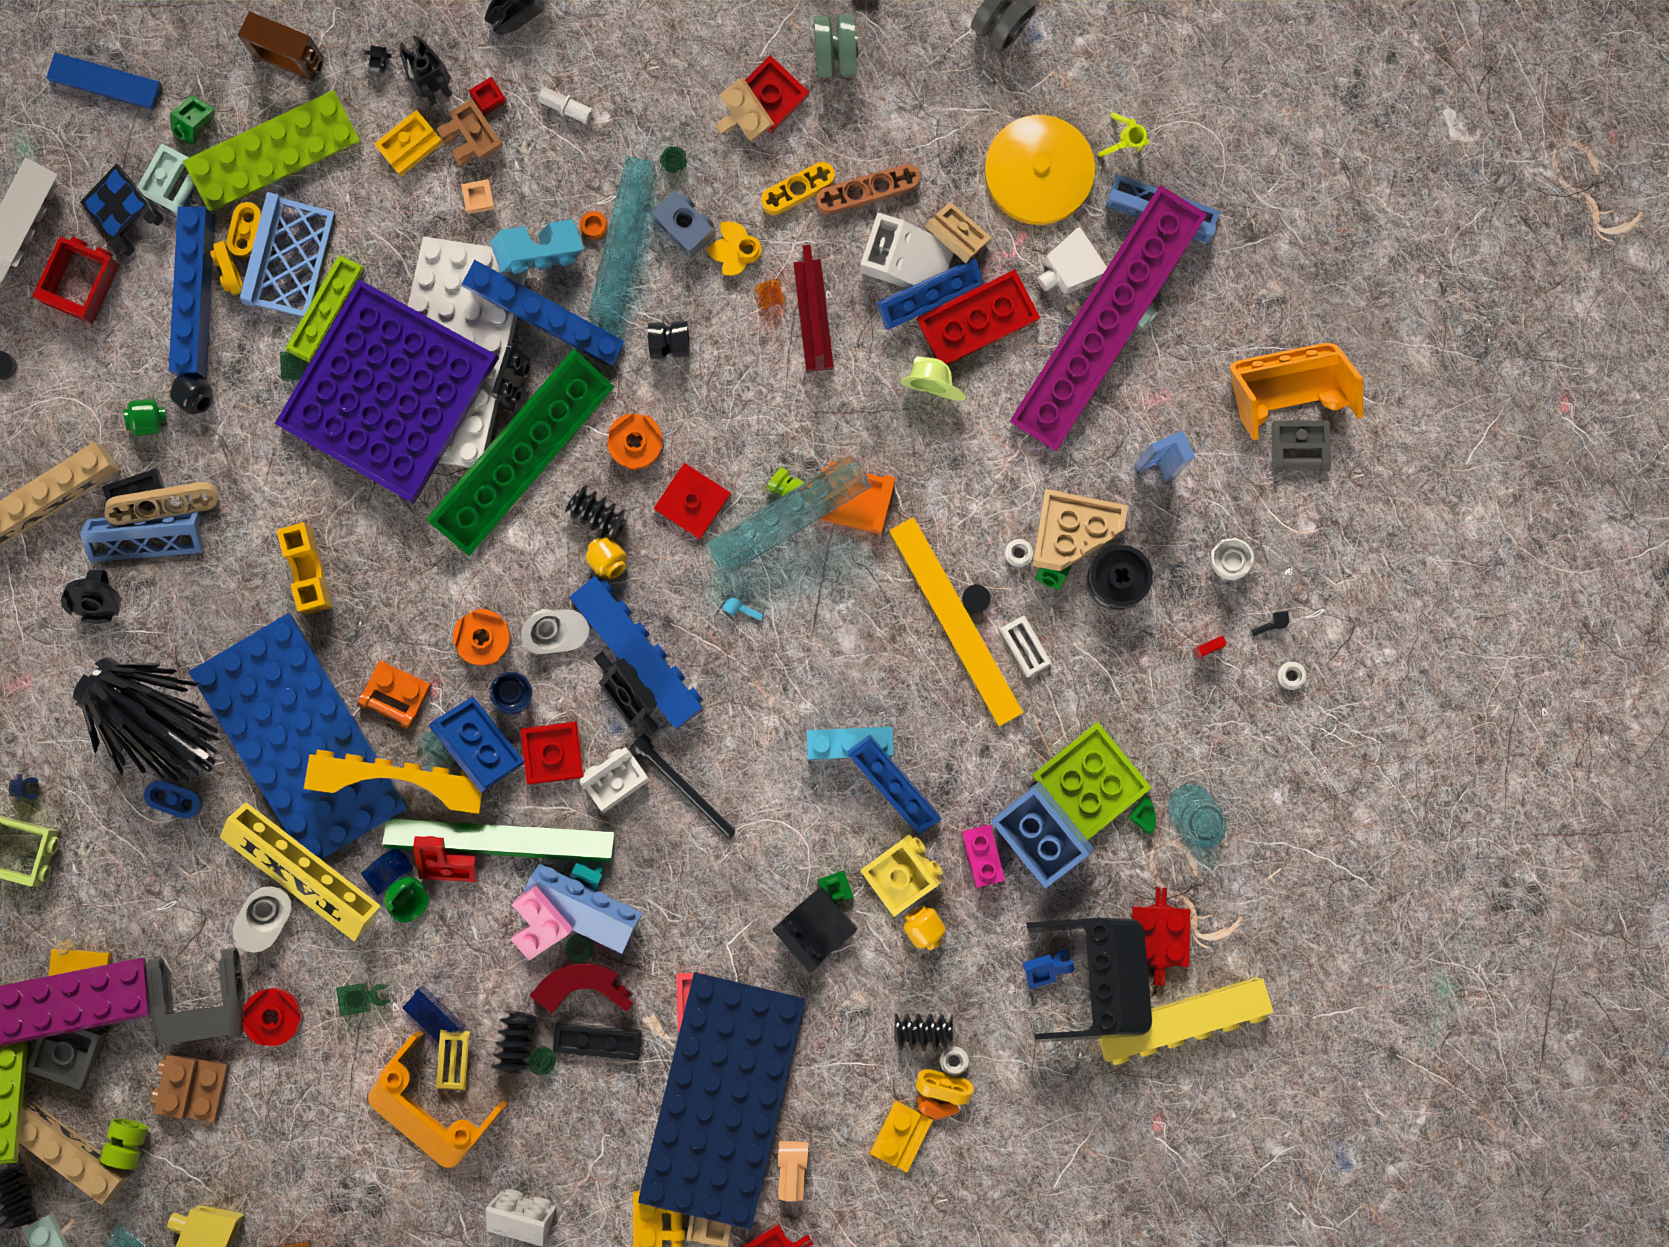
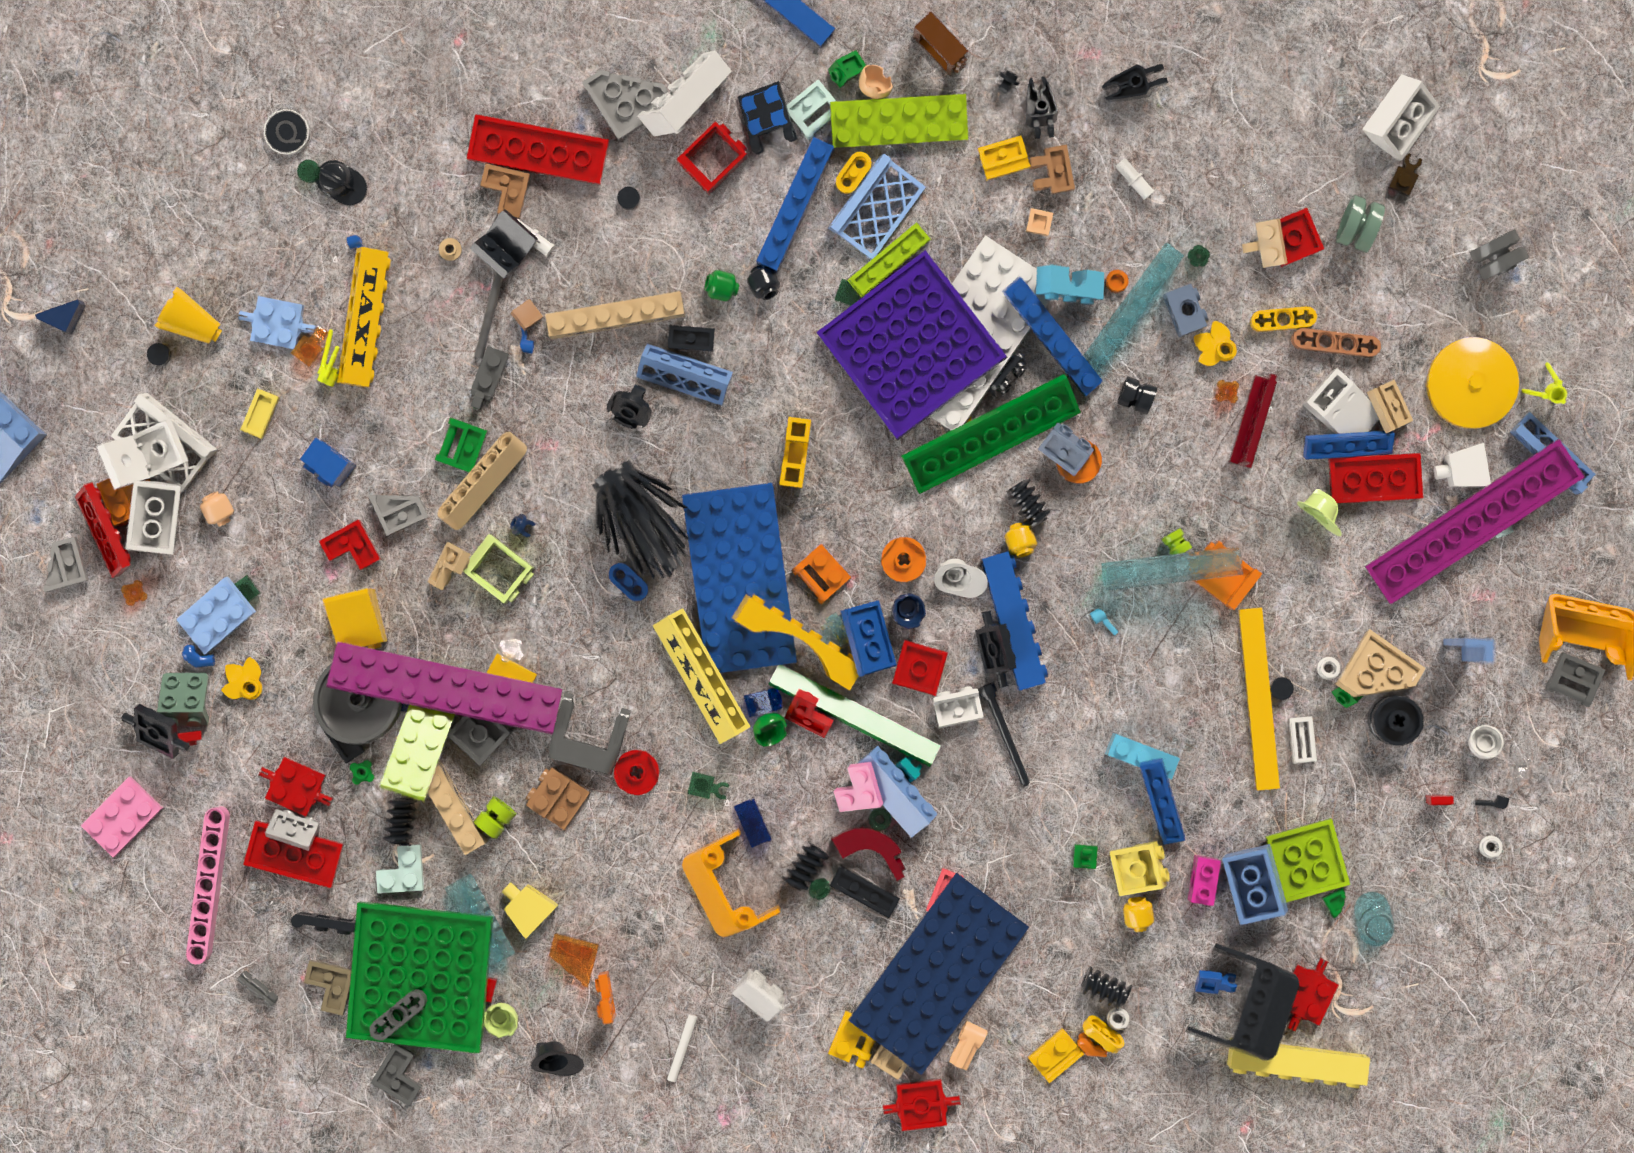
camera: 25 degrees right, 5 degrees up
tan beam [104,482,217,525] -> none
yellow plate [210,240,243,296] -> none
white piece [233,886,291,953] -> none
light yellow tile [436,1030,470,1090] -> none
red tile [468,76,507,116] -> none
red plate [653,462,731,540] -> none
black bracket [772,887,858,973] -> none
none -> light nougat hair [859,65,893,99]
none -> sand blue bracket [1038,423,1094,476]

